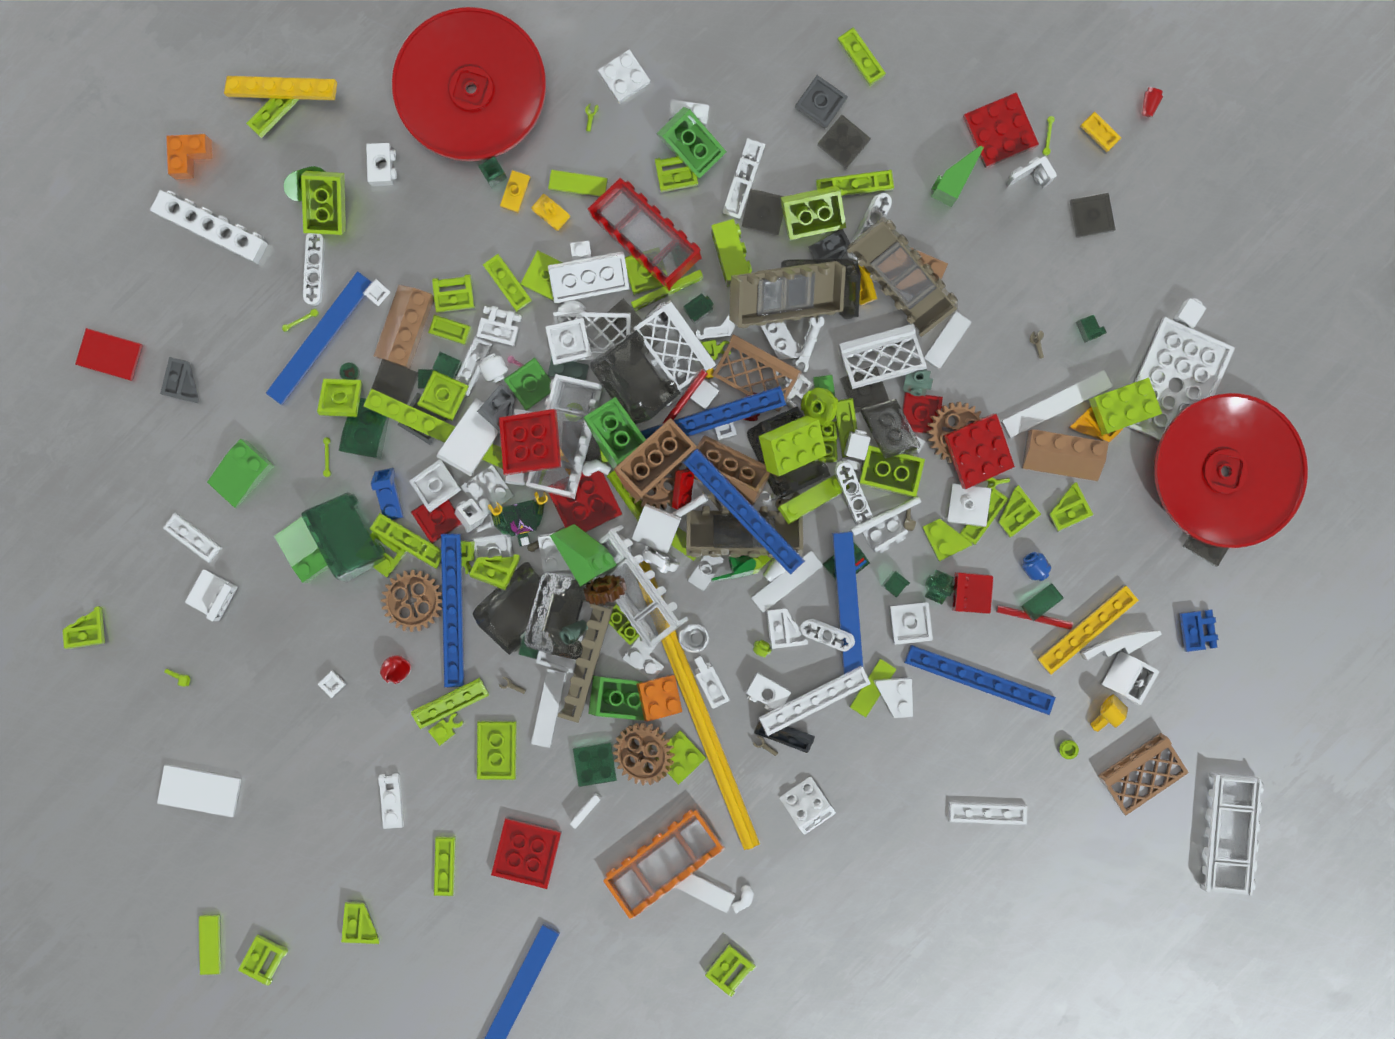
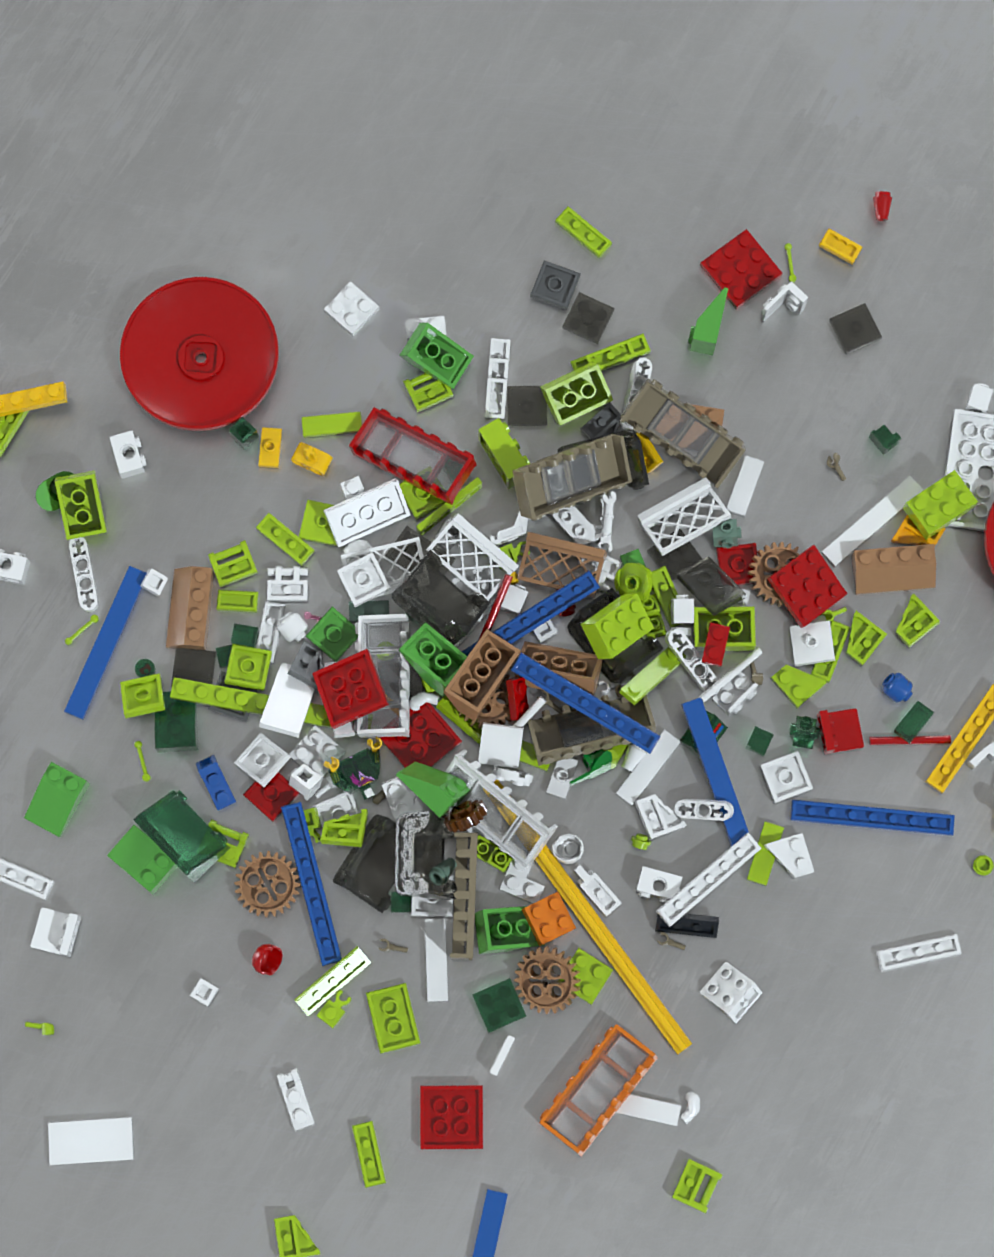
camera: 15 degrees left, 10 degrees down
lime plate [369,513,441,569] -> none
lime hand [585,103,599,132] -> none
clear green brick [683,293,714,325] -> none
none -> red plate [701,622,730,667]

